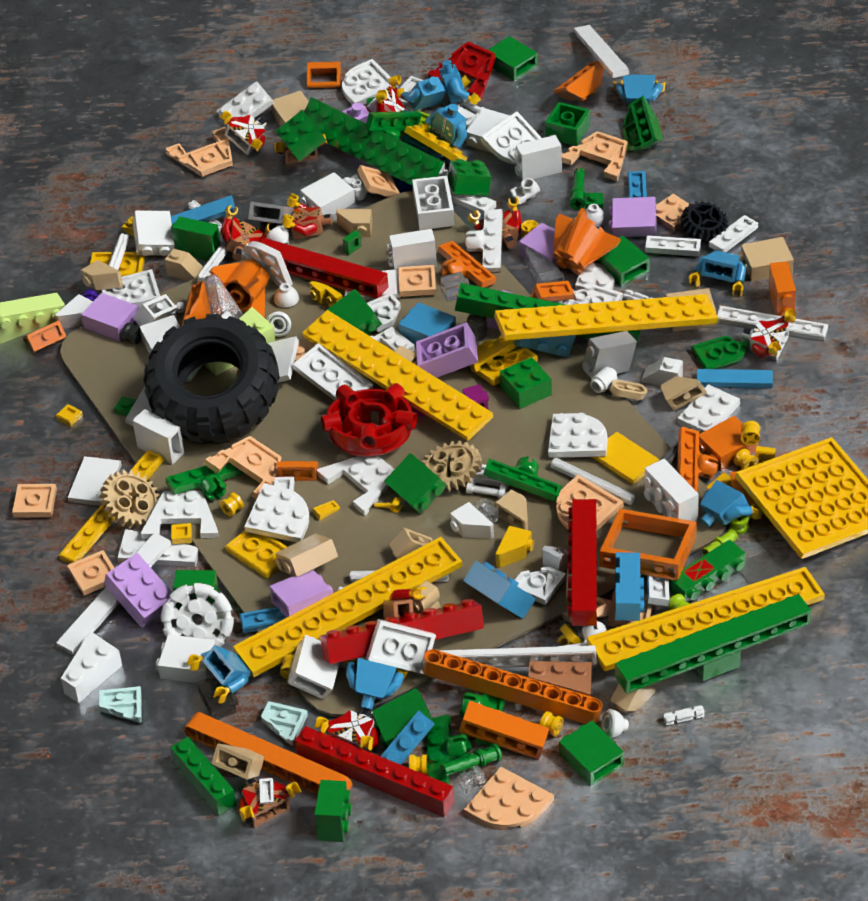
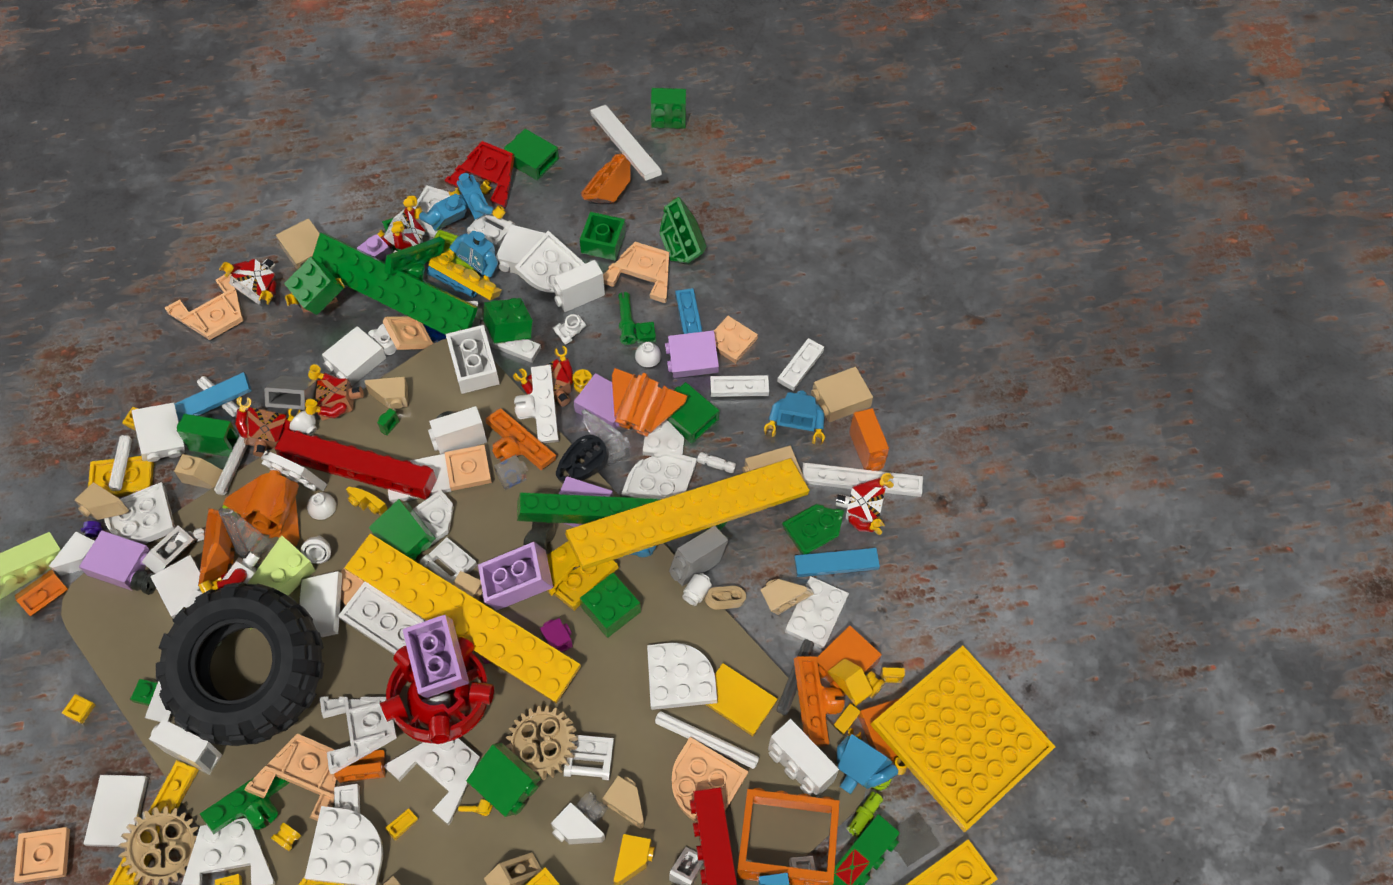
camera: 15 degrees left, 15 degrees up
white plate [217,81,274,126] -> none
orange tile [307,62,342,89] -> none
white plate [342,59,398,105] -> none
dark azure brick [398,302,456,344] -> none
green plate [483,456,562,502] -> none
orange panel [530,281,574,301] -> none
dark azure torso [613,74,666,106] -> none
white slope [641,357,683,386] -> none
black gear [680,200,729,244] -> none
yellow wheel [741,421,760,445] -> none
none -> white wing [320,697,397,774]
none -> lavender brick [402,615,469,698]
none -> black piece [556,435,609,483]
none -> green brick [651,88,686,129]
none -> yellow slope [828,659,873,706]

